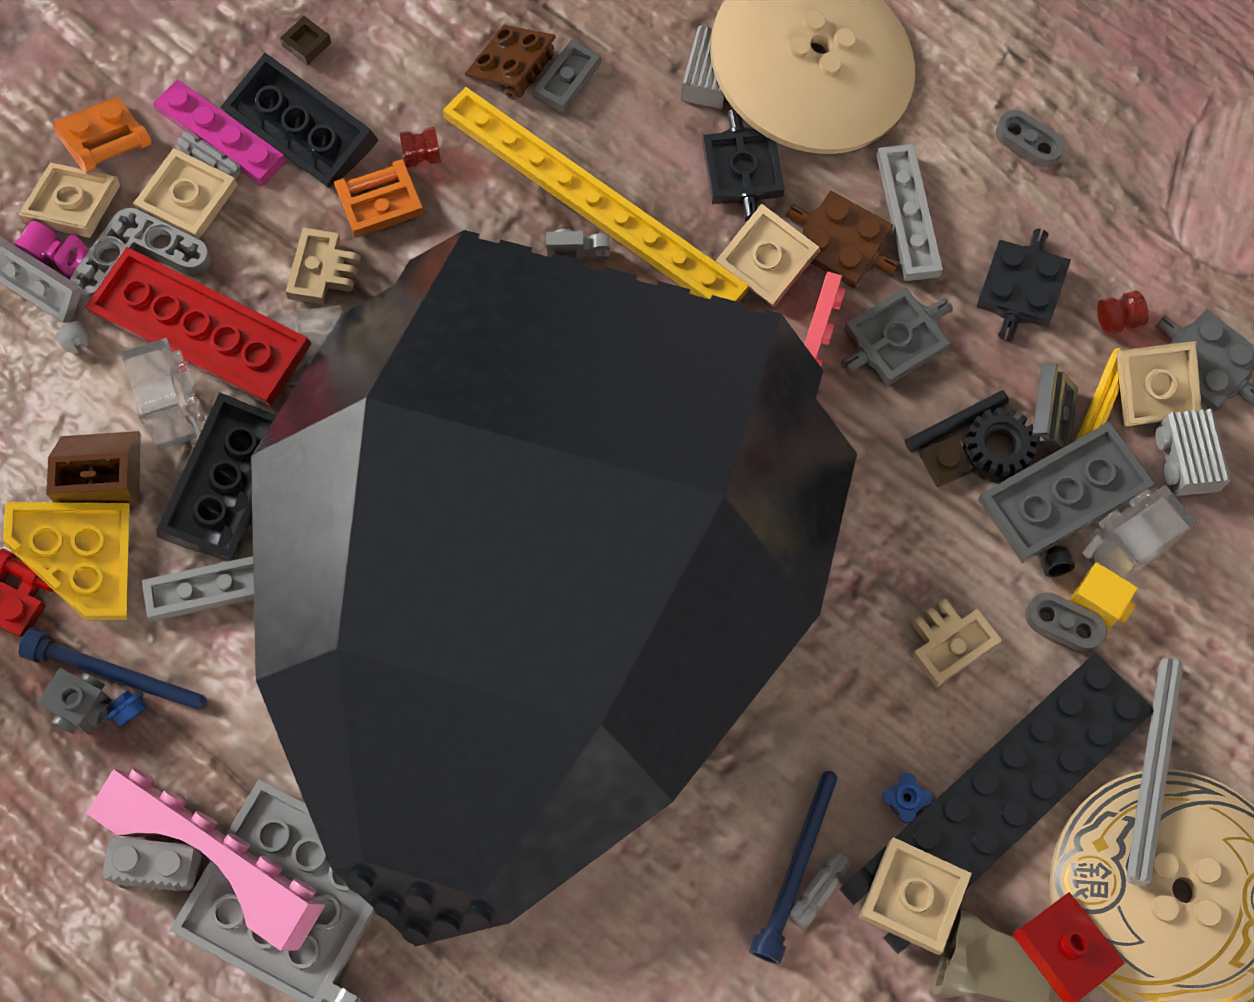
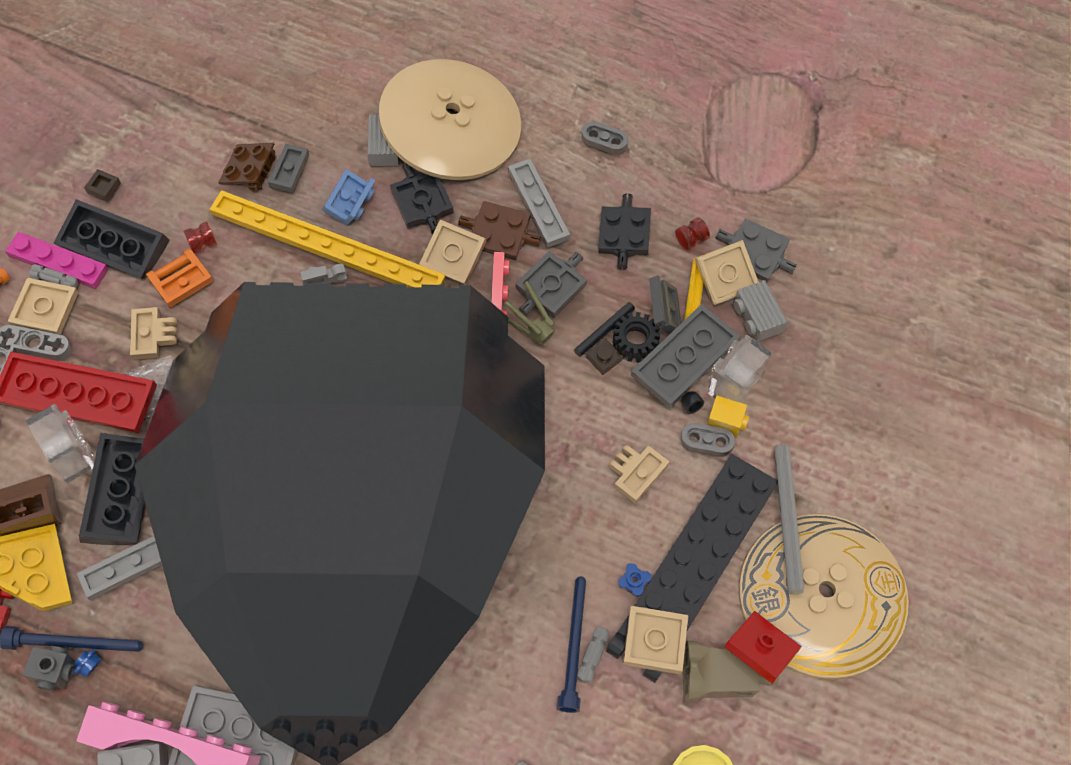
camera: 15 degrees left, 5 degrees down
none -> medium blue bracket [322,169,375,226]
none -> olive plant [505,281,555,345]

